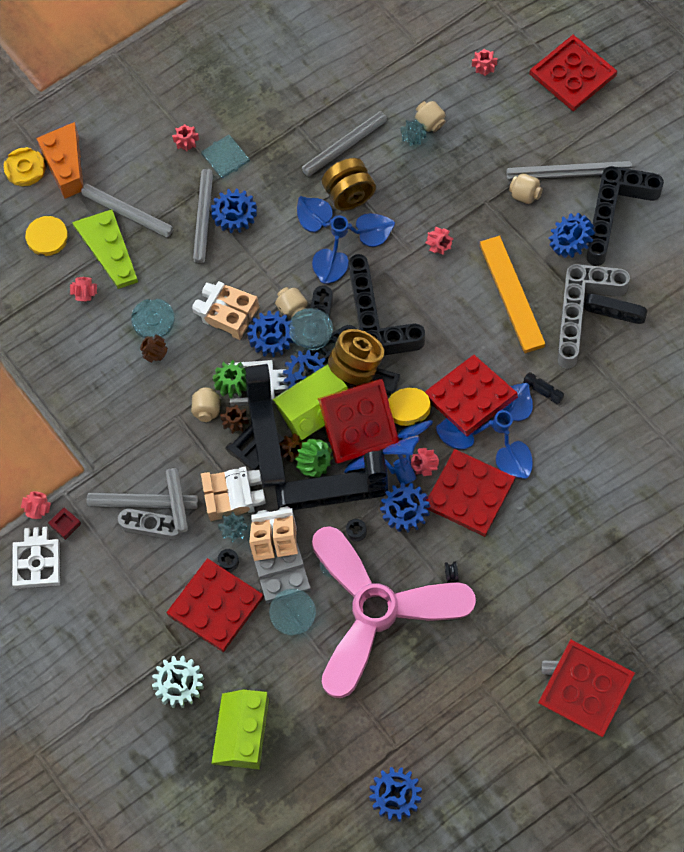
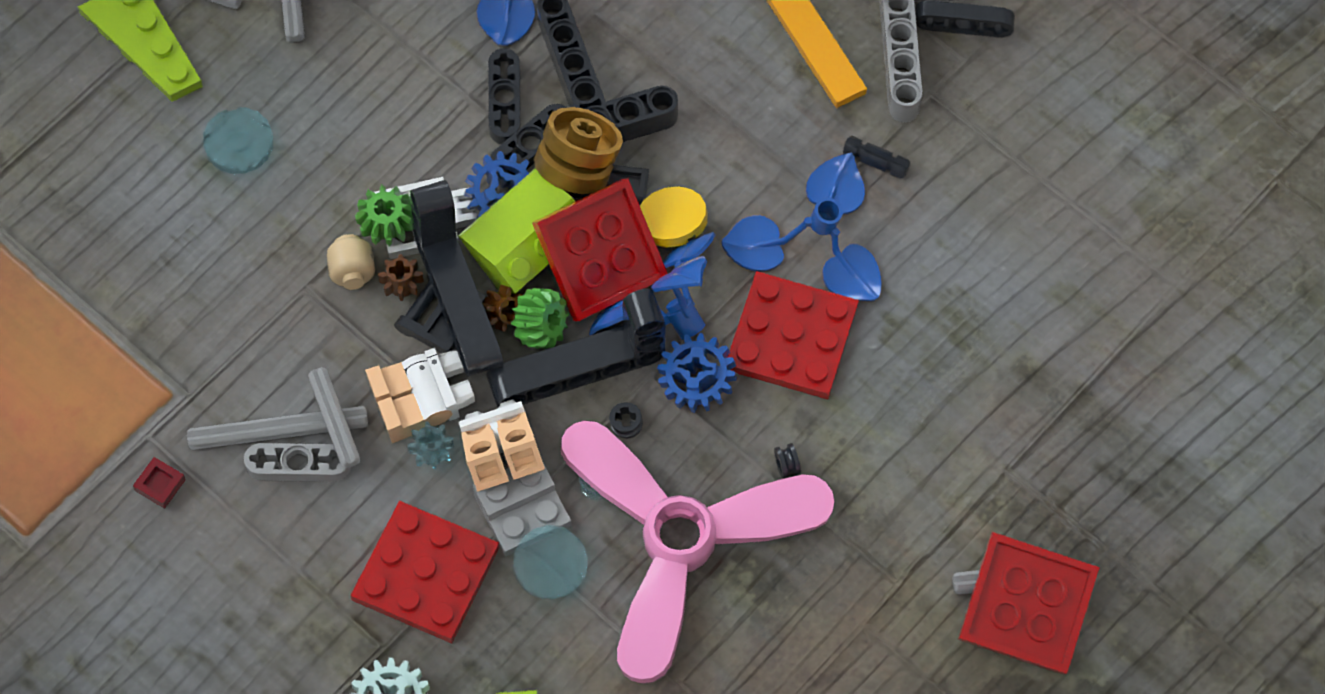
camera: 15 degrees left, 0 degrees up
white piece [12,526,60,589] -> none
coral gear [21,491,51,519] -> none
yellow tile [25,216,68,256] -> none
coral gear [70,277,97,301] -> none
reddish brown gear [140,334,168,363] -> none
light nougat hips [192,281,259,340] -> none
black bush [218,549,239,572] -> none
blue gear [247,311,295,357] -> none
tan head [275,287,308,320] -> none
clear light blue tile [289,308,333,350] -> none
coral gear [411,448,439,476] -> none
red plate [425,355,518,436] -> none

